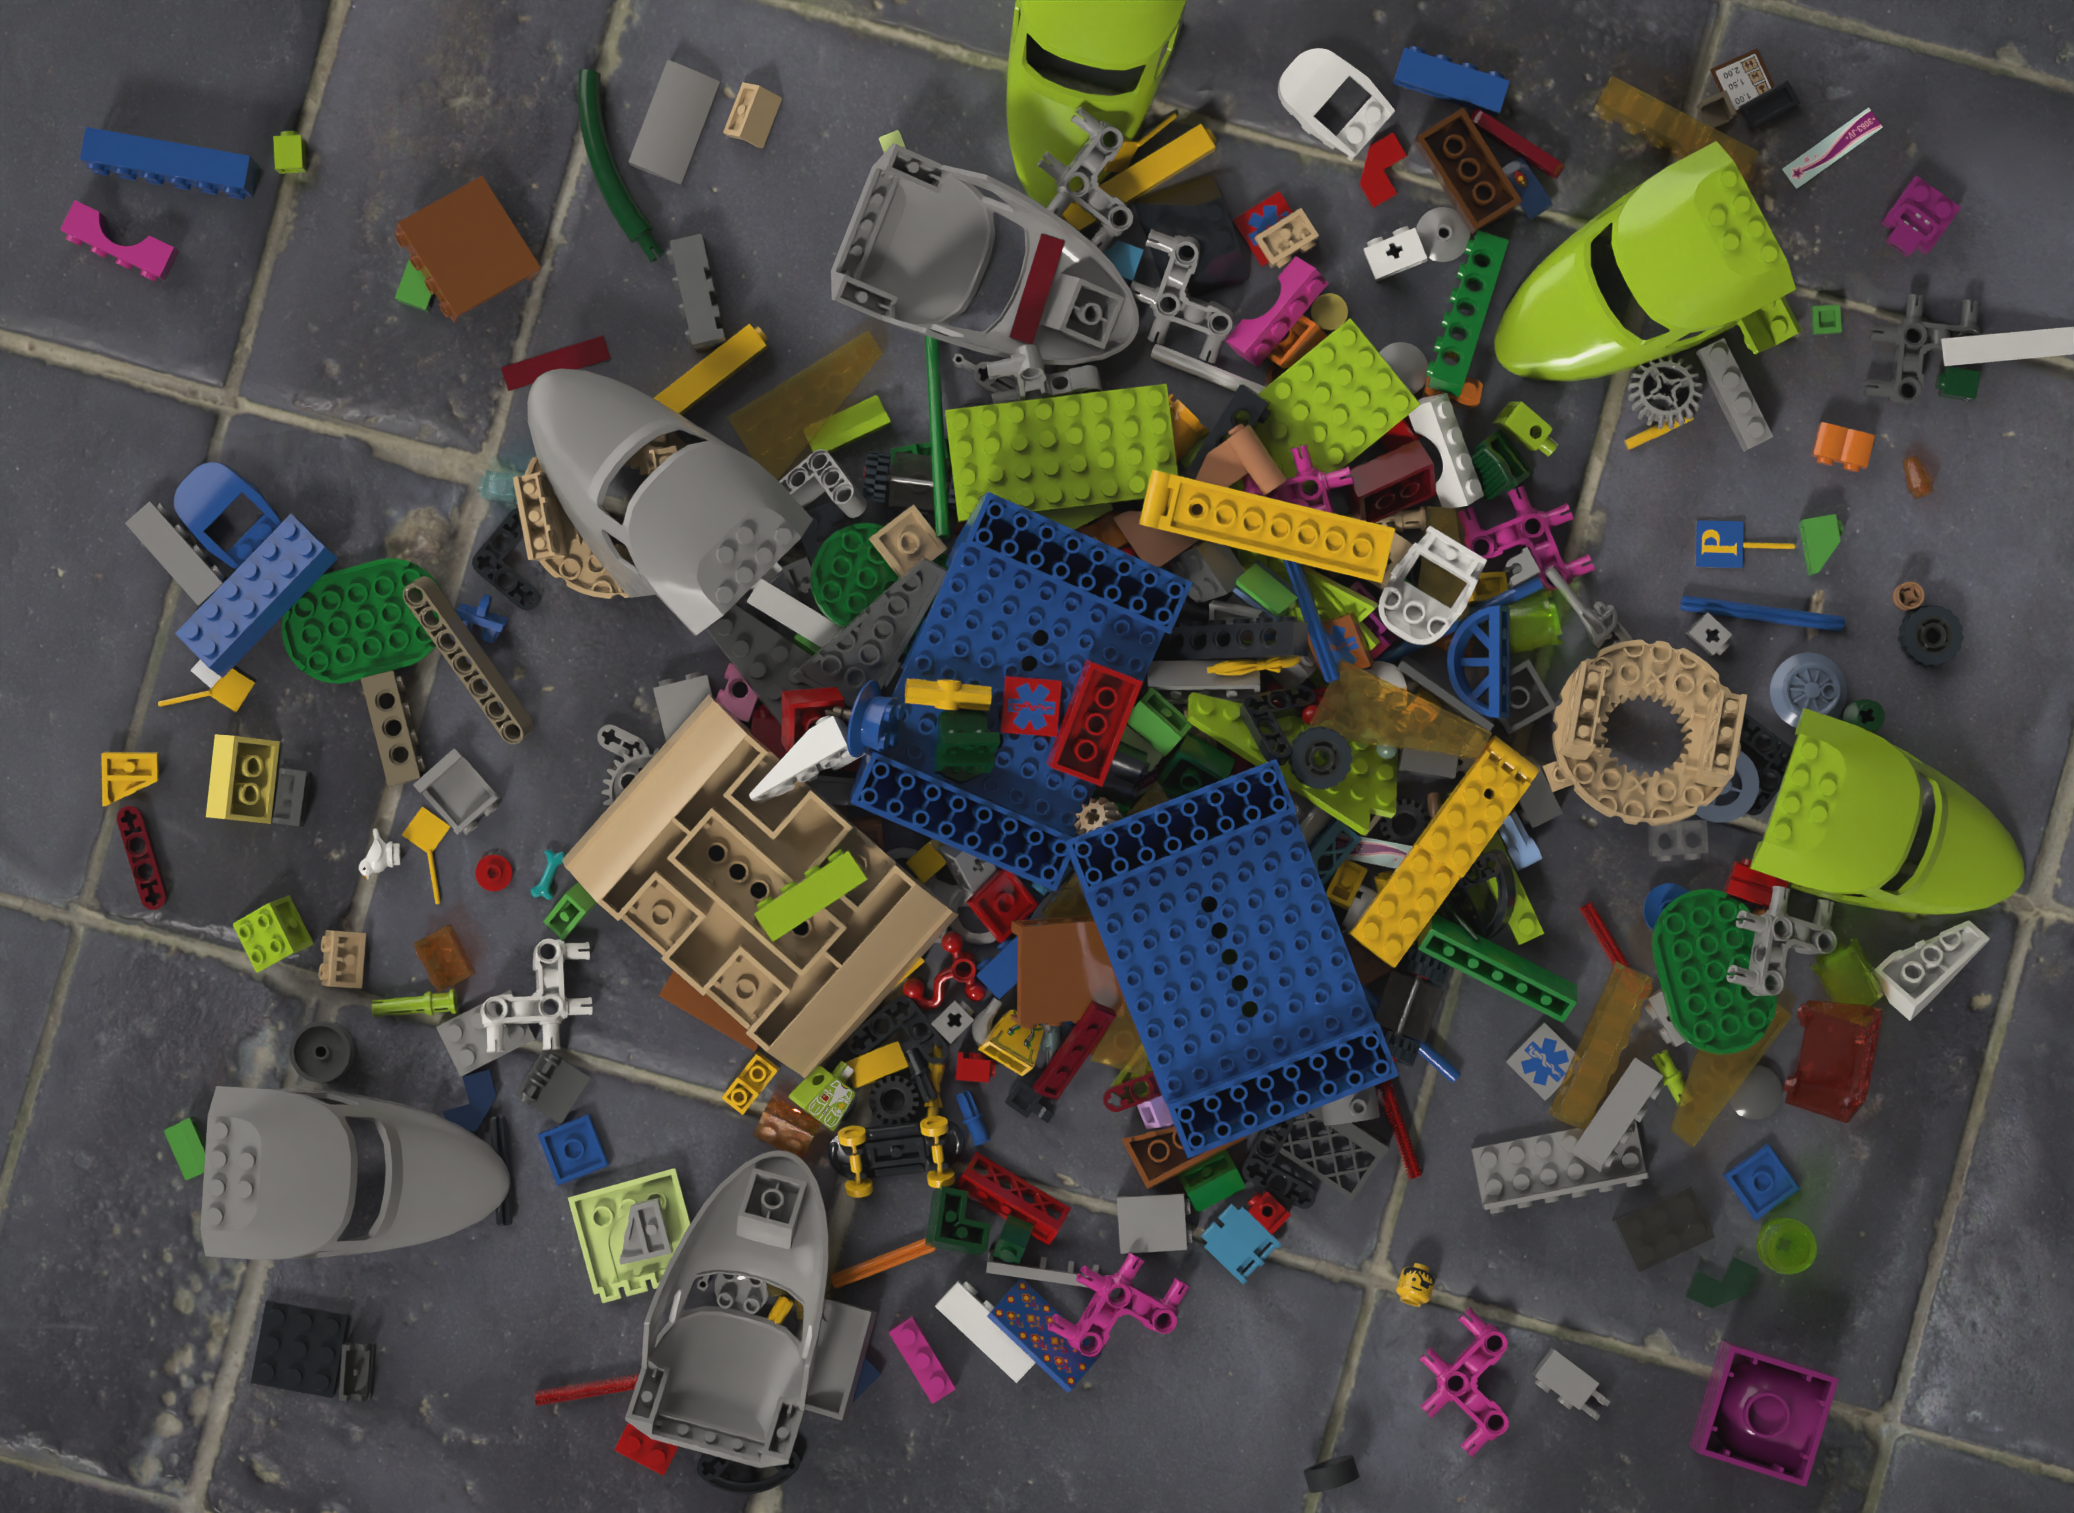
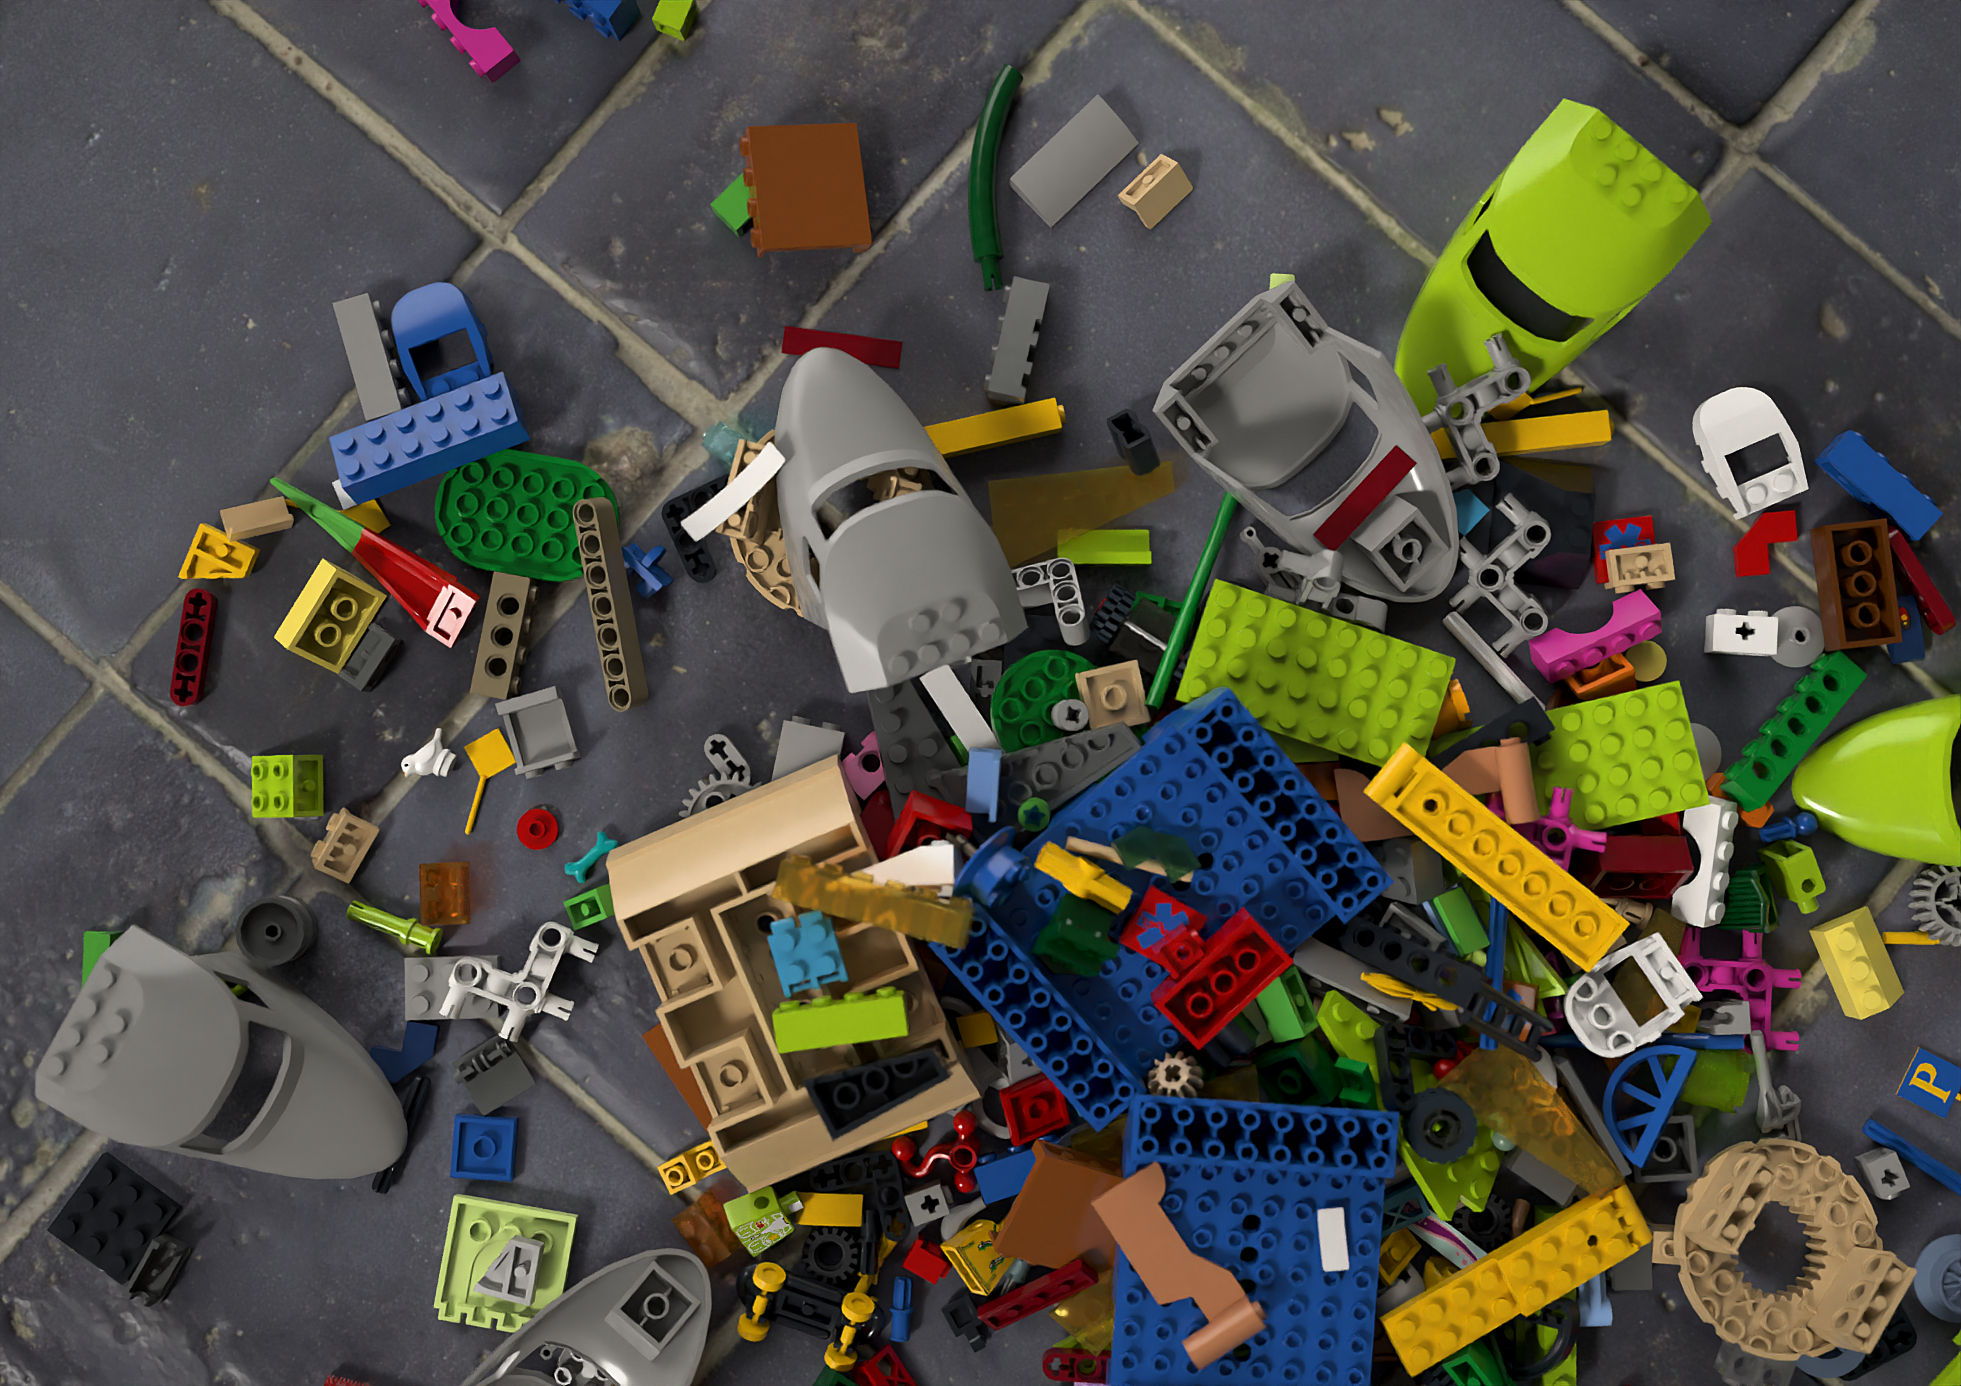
camera: 30 degrees right, 0 degrees up
none -> tan panel [220,496,294,542]
none -> red plate [270,477,481,648]
none -> white sticker [681,442,785,541]
none -> dark azure plate [767,908,849,998]
none -> clear yellow brick [772,854,976,949]
none -> black wedge [803,1045,953,1141]
none -> medium blue panel [966,747,1002,822]
none -> bright green tile [1018,797,1050,831]
none -> light grey wheel [1051,699,1089,731]
none -> tan bar [1065,836,1193,882]
none -> nougat door [1091,1162,1268,1370]
none -> black brick [1106,409,1160,476]
none -> clear green tile [1111,826,1201,883]
none -> red brick [1151,923,1205,980]
none -> white sticker [1318,1207,1349,1272]
none -> green slope [1334,1057,1378,1111]
none -> black bar [1459,980,1554,1062]
none -> blue axle [1759,812,1818,843]
none -> light yellow slope [1809,906,1904,1020]

